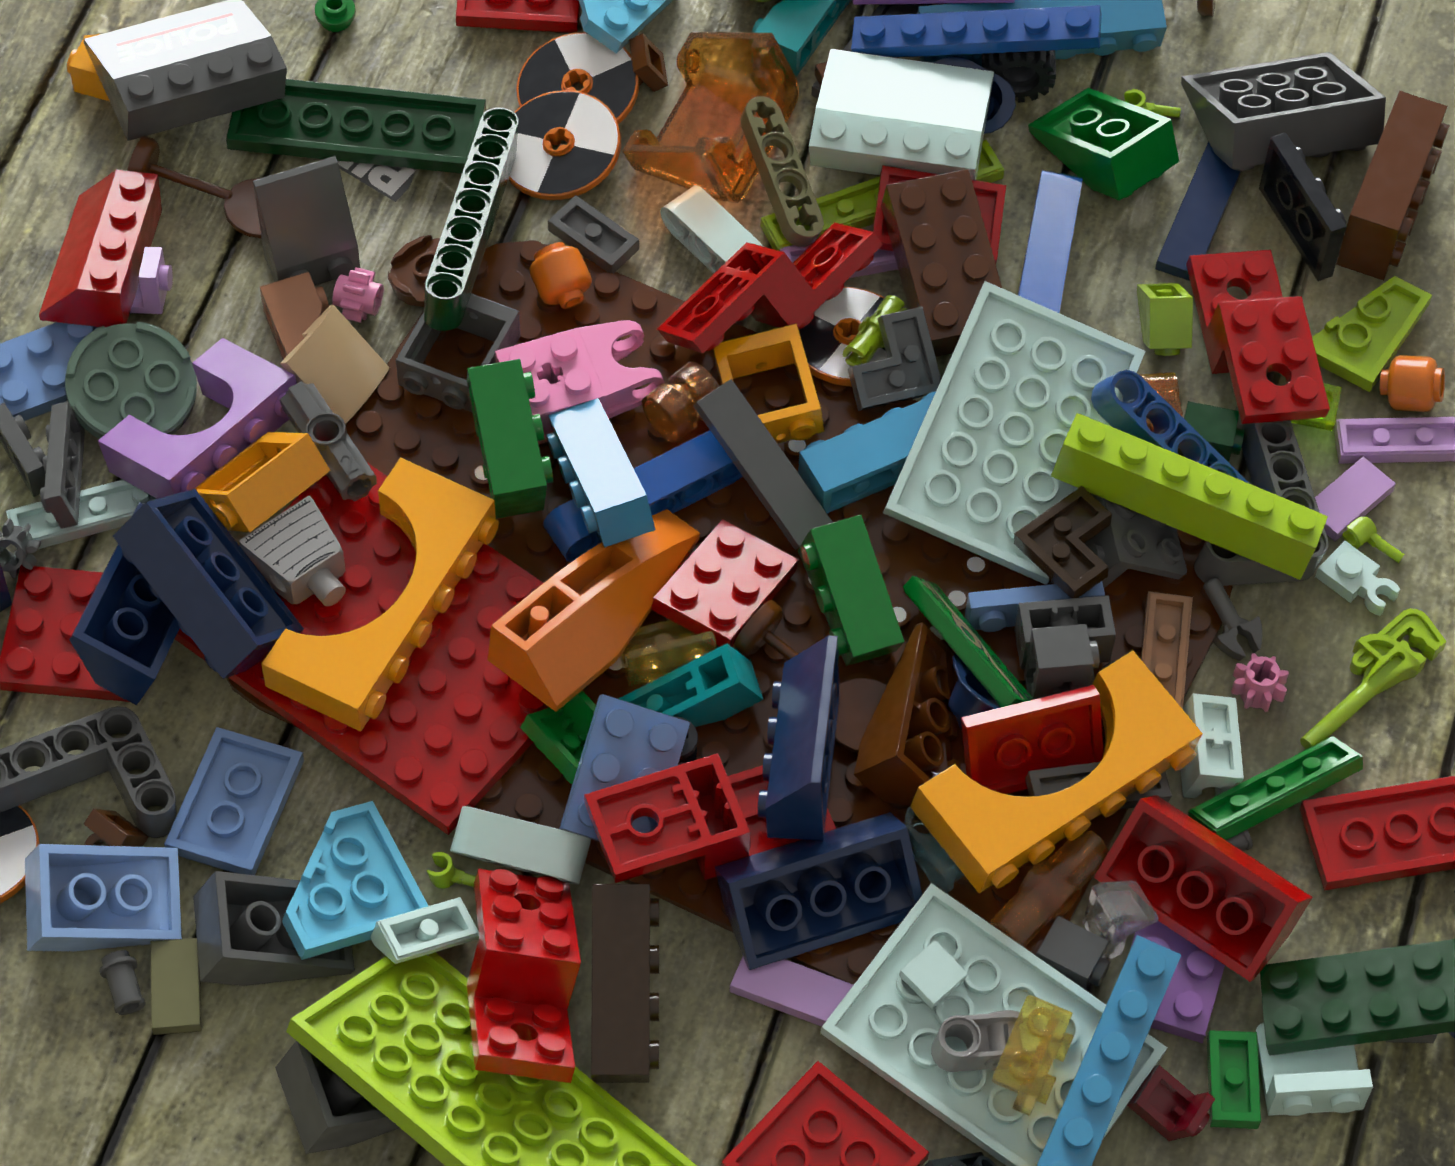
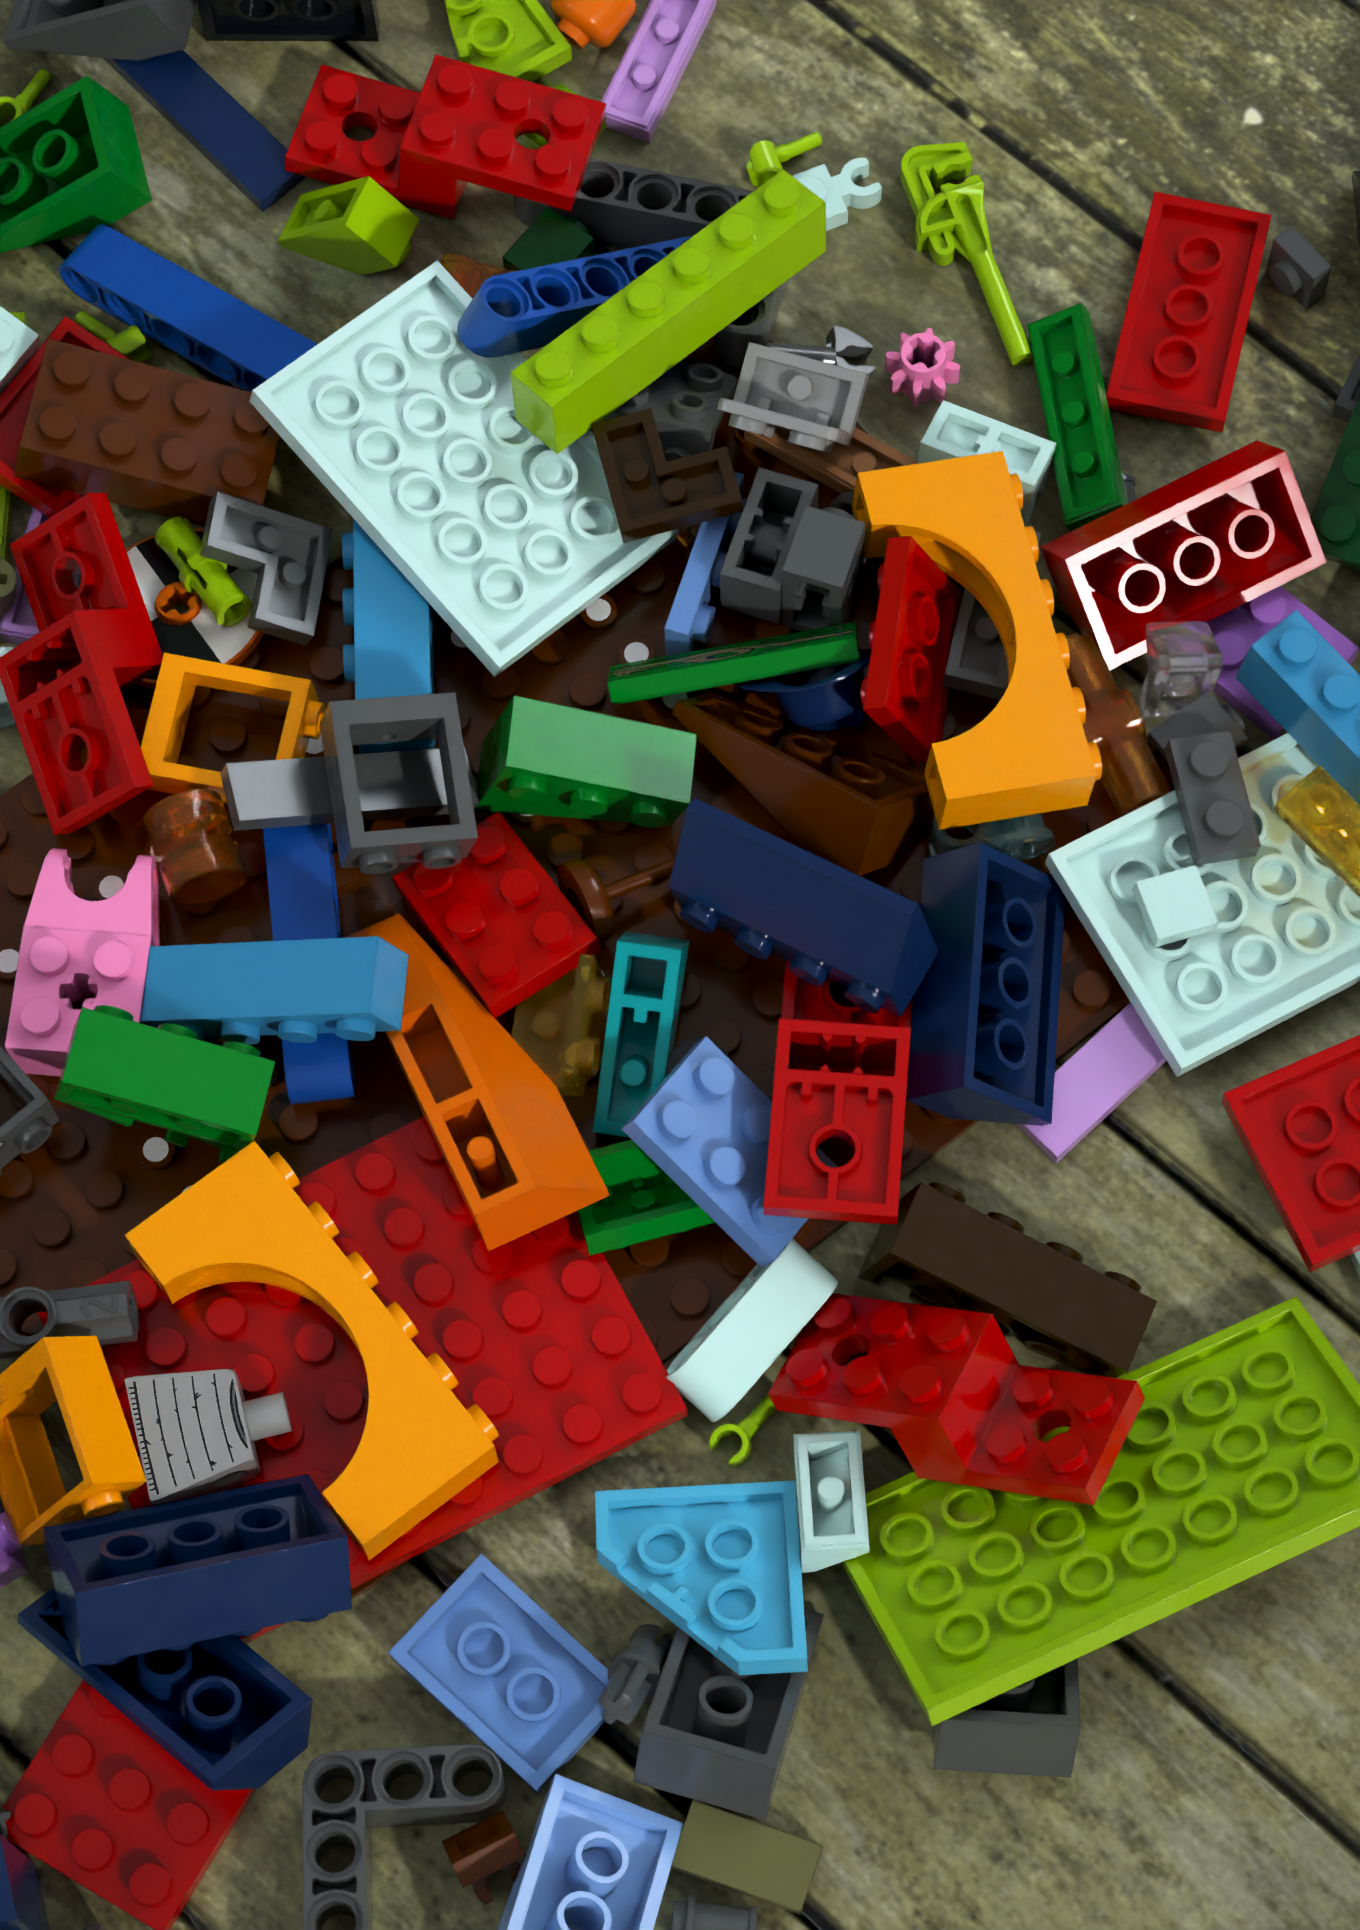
camera: 60 degrees left, 10 degrees up
light grey piece [931,1010,1029,1072] -> none
lavender tile [1315,456,1396,541] -> none
none -> lime hand [75,310,151,363]
none -> dark grey window [320,692,478,874]
none -> dark grey axle [598,1624,672,1725]
none -> light grey bracket [717,342,869,454]
none -> dark grey plate [1164,730,1261,866]

